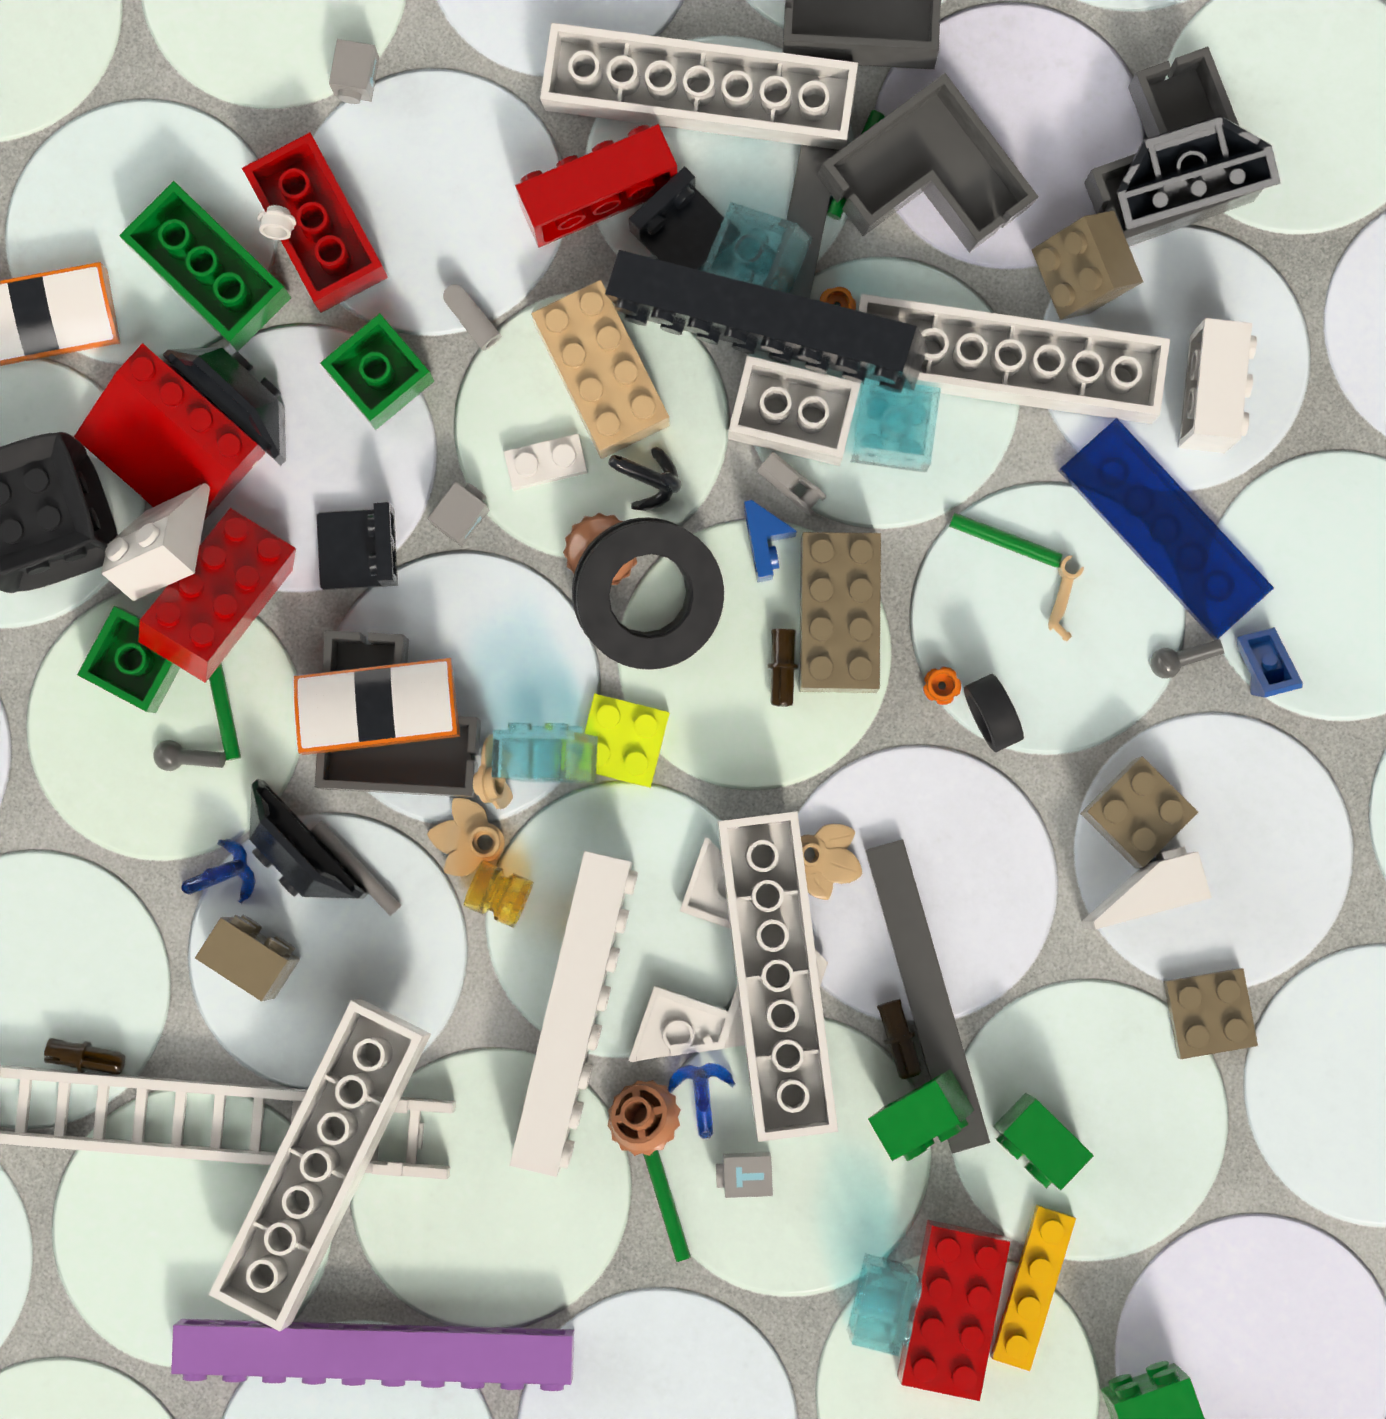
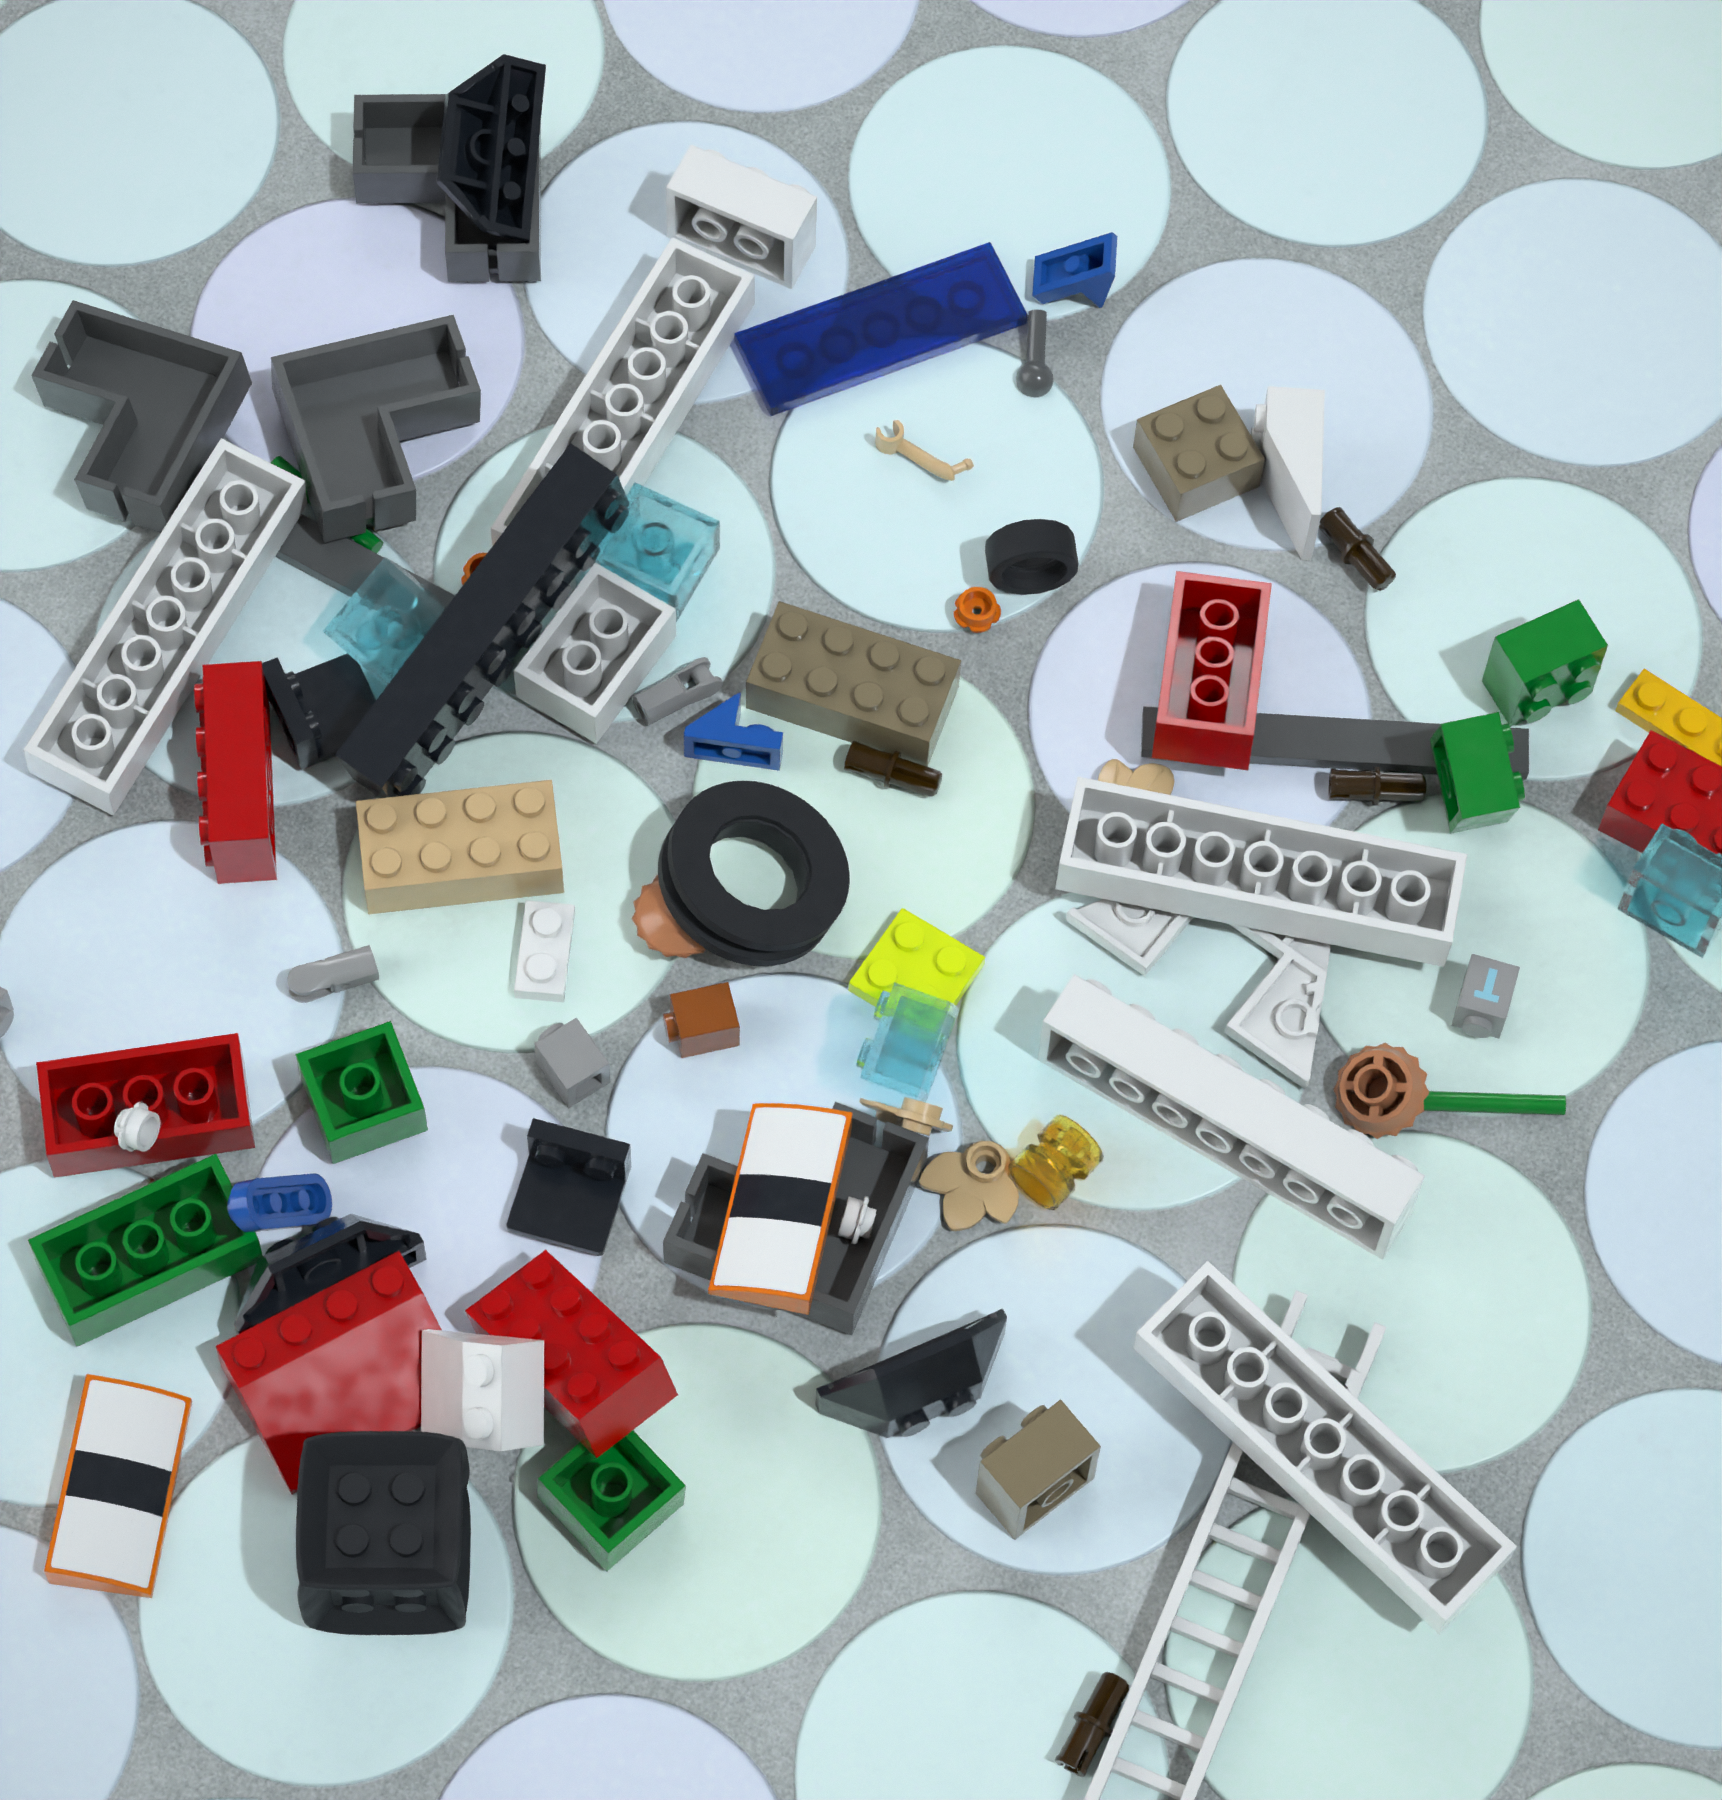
camera: 75 degrees left, 20 degrees down
dark grey bar [153,740,226,771] -> none
medium lavender brick [171,1319,574,1391] -> none
clear blue piece [181,839,256,904] -> none
green bar [209,663,241,761] -> none
light grey bar [311,821,401,916] -> none
black piece [608,447,681,511] -> none
clear blue piece [668,1063,736,1139] -> none
green bar [949,512,1063,568] -> none
dark tan brick [1031,211,1143,320] -> none
dark tan plate [1164,968,1258,1059] -> none
none -> blue plate [227,1173,332,1233]
none -> dark orange brick [663,982,740,1058]
none -> white plate [838,1196,877,1244]
none -> red brick [1152,571,1272,771]
none -> dark brown axle [1319,507,1396,591]

